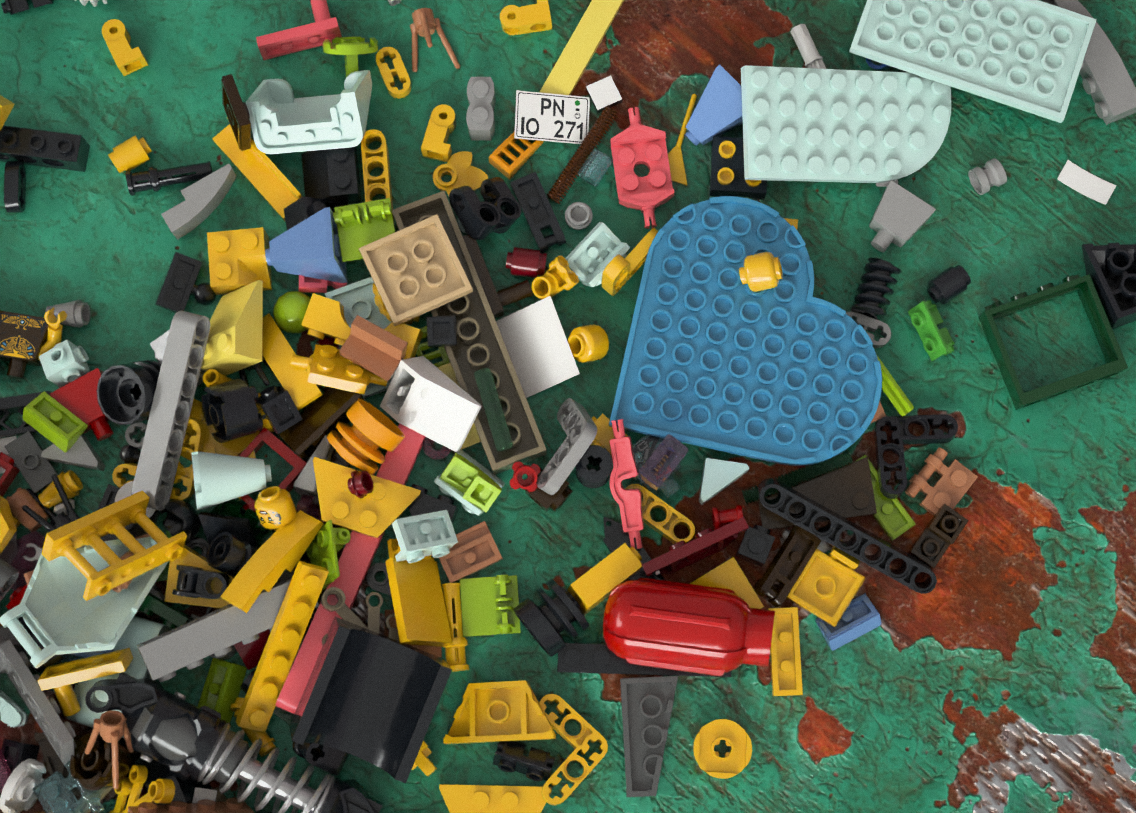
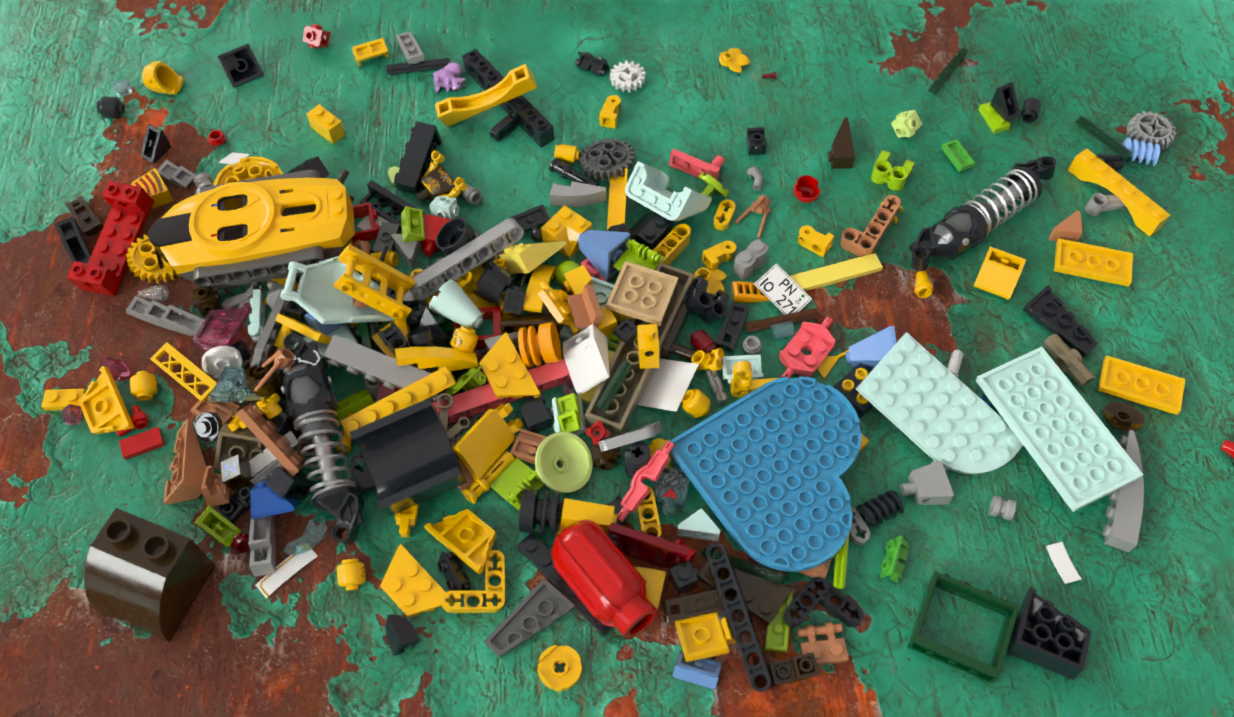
camera: 45 degrees right, 20 degrees down
dark brown plate [221,74,251,151] -> none
dark red plate [348,470,374,499] -> none
light aqua bracket [392,510,458,563] -> none
white tile [586,75,622,113] -> none
clear purple piece [638,434,688,491] -> none
yellow head [739,252,783,292] -> none
yellow plate [768,607,803,696] -> none
black brick [927,265,971,305] -> none
none -> yellowish green dish [535,432,593,493]
none -> dark grey gear [579,137,636,181]
none -> yellow torso [637,324,660,369]
none -> light grey axle [706,369,727,404]

